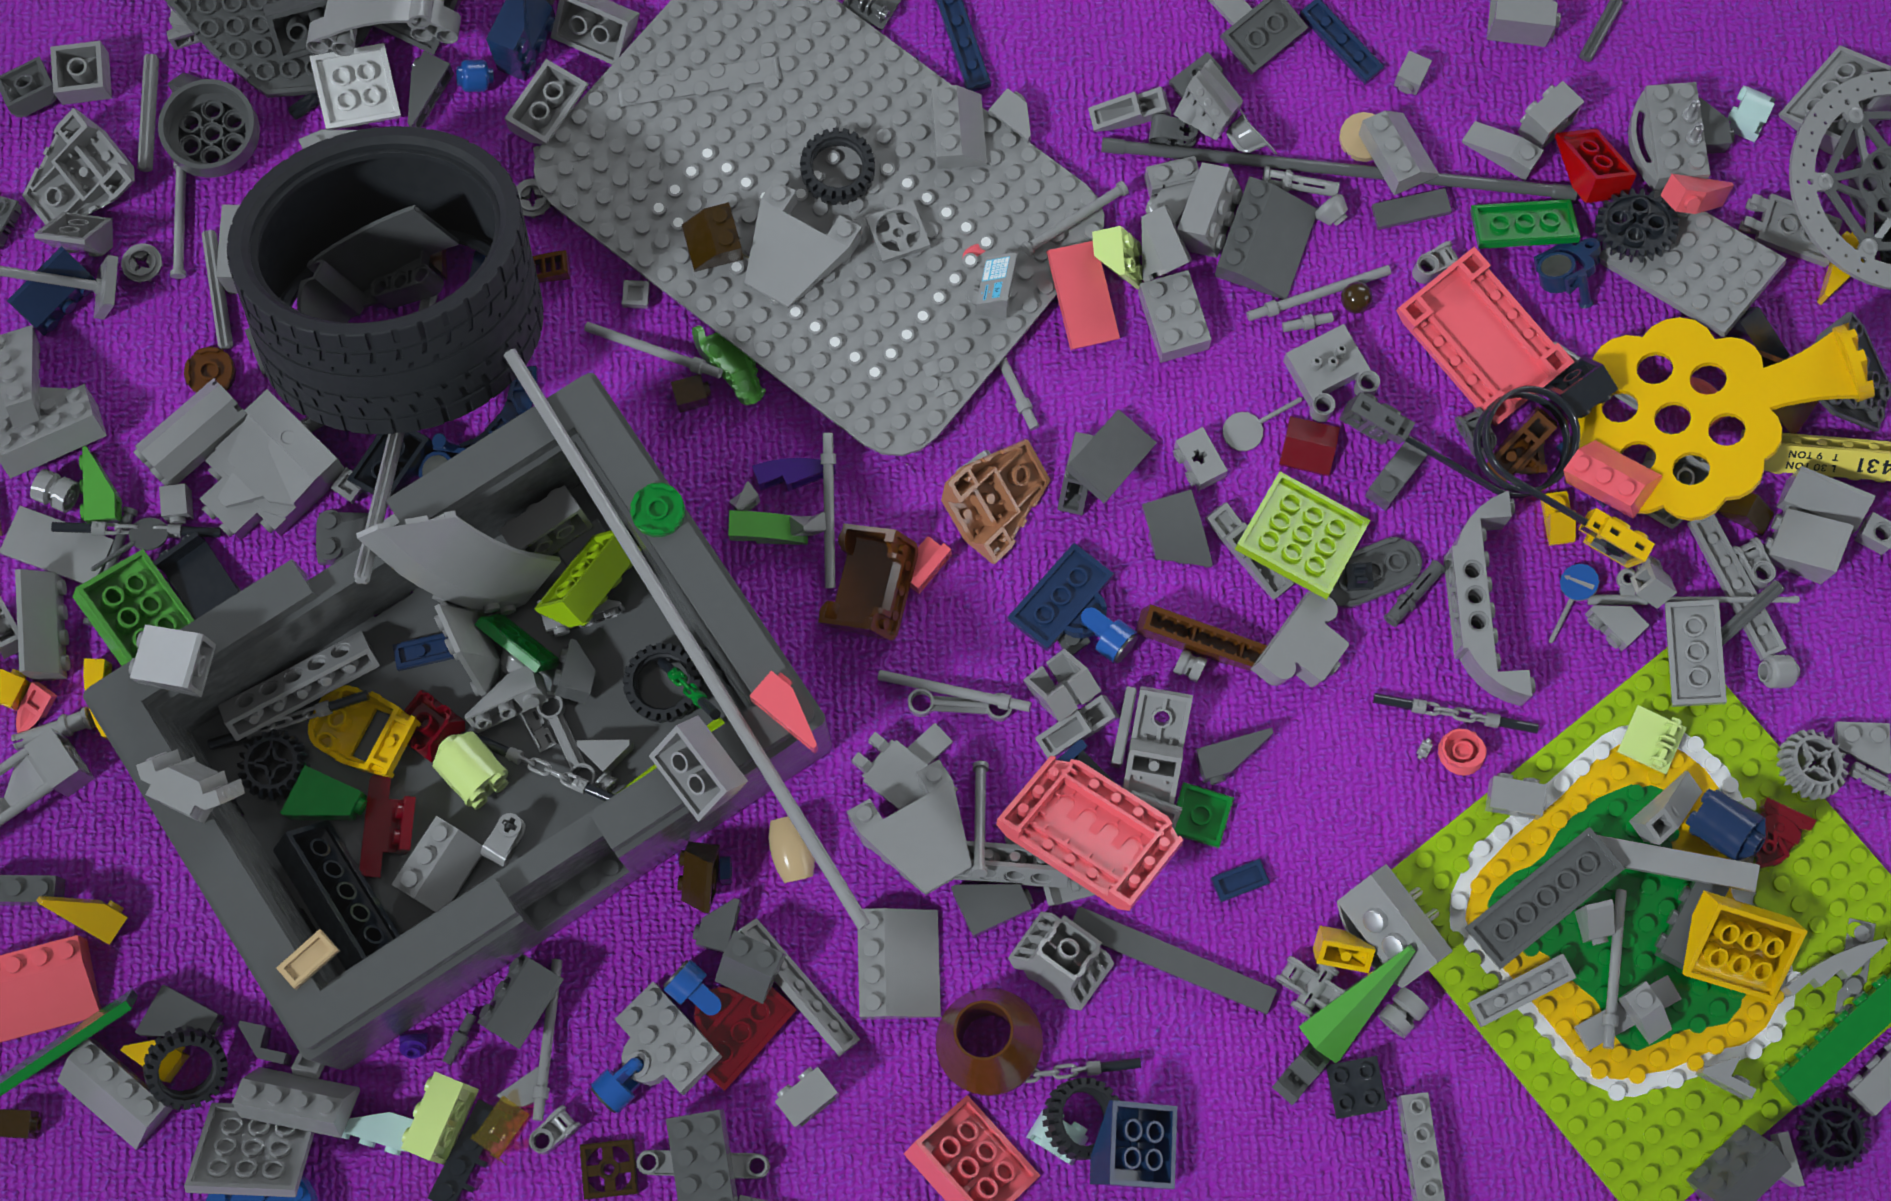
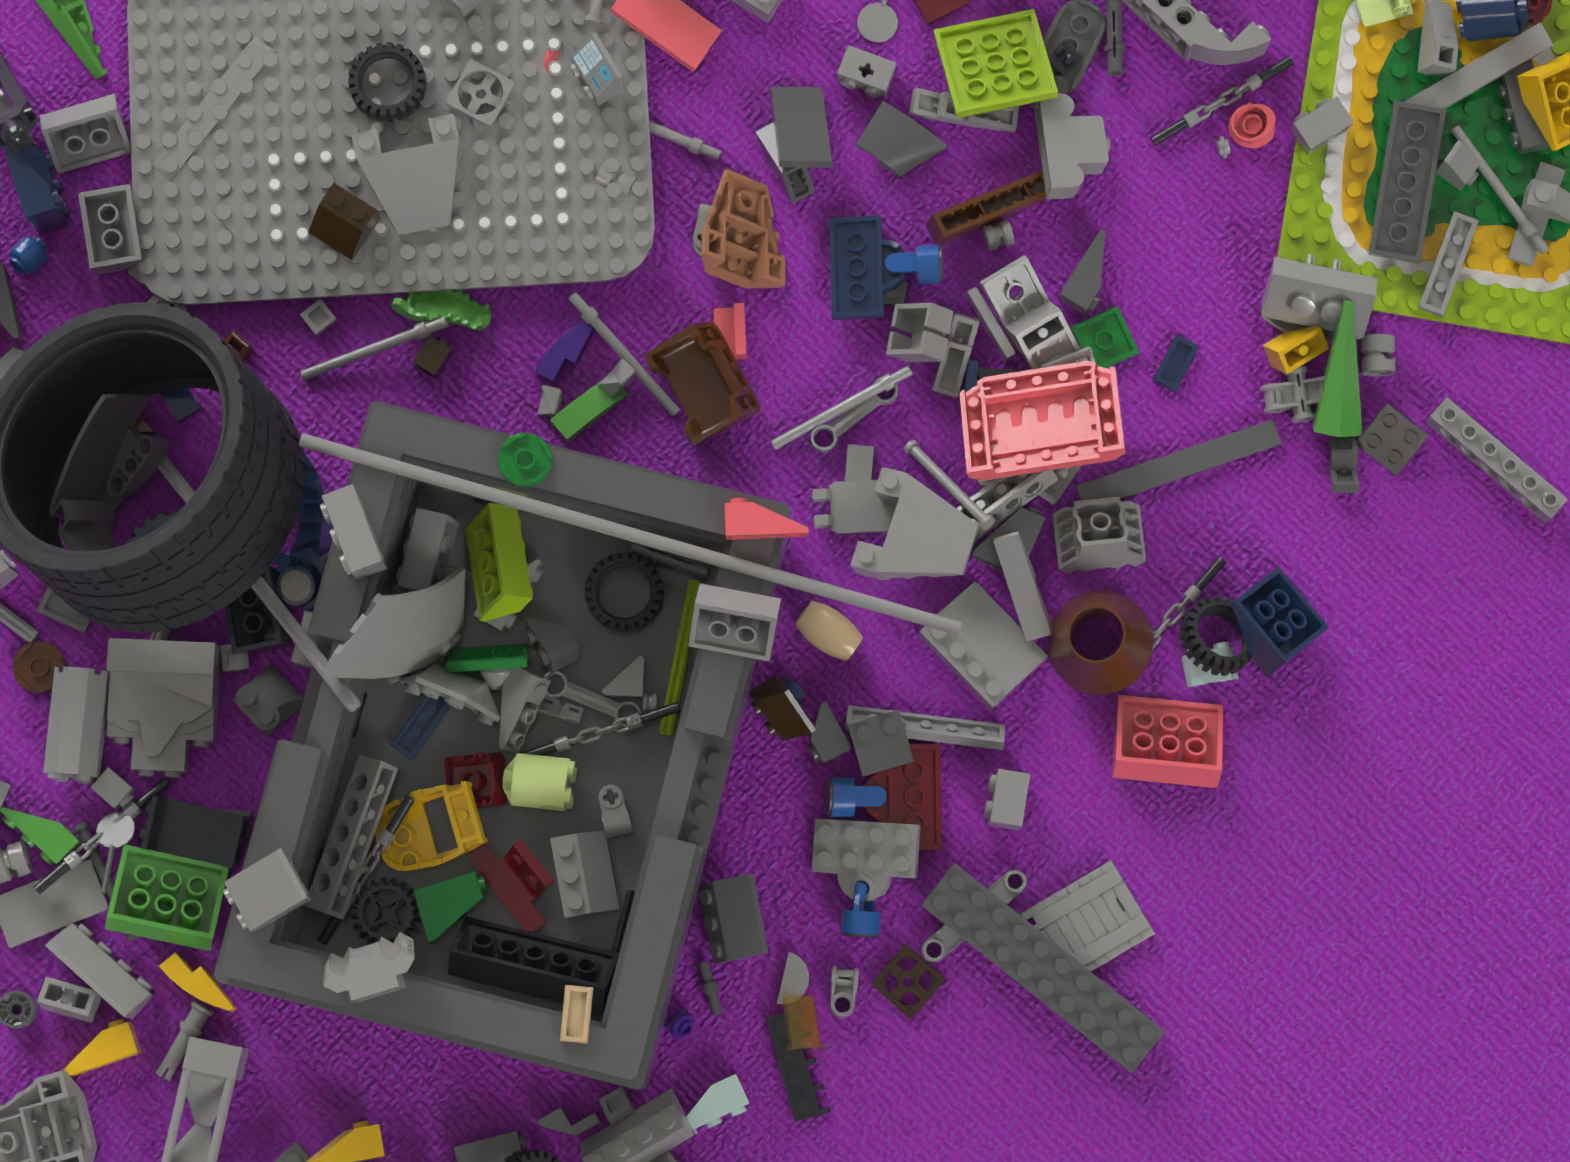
camera: 45 degrees left, 5 degrees up
coral plate [16,682,57,733] -> none
yellowish green slope [401,1072,479,1165] -> none
light grey bar [532,959,563,1121] -> none
piece [658,658,721,720] -> none
none -> light grey brick [320,484,387,580]
none -> light grey slope [993,531,1052,641]

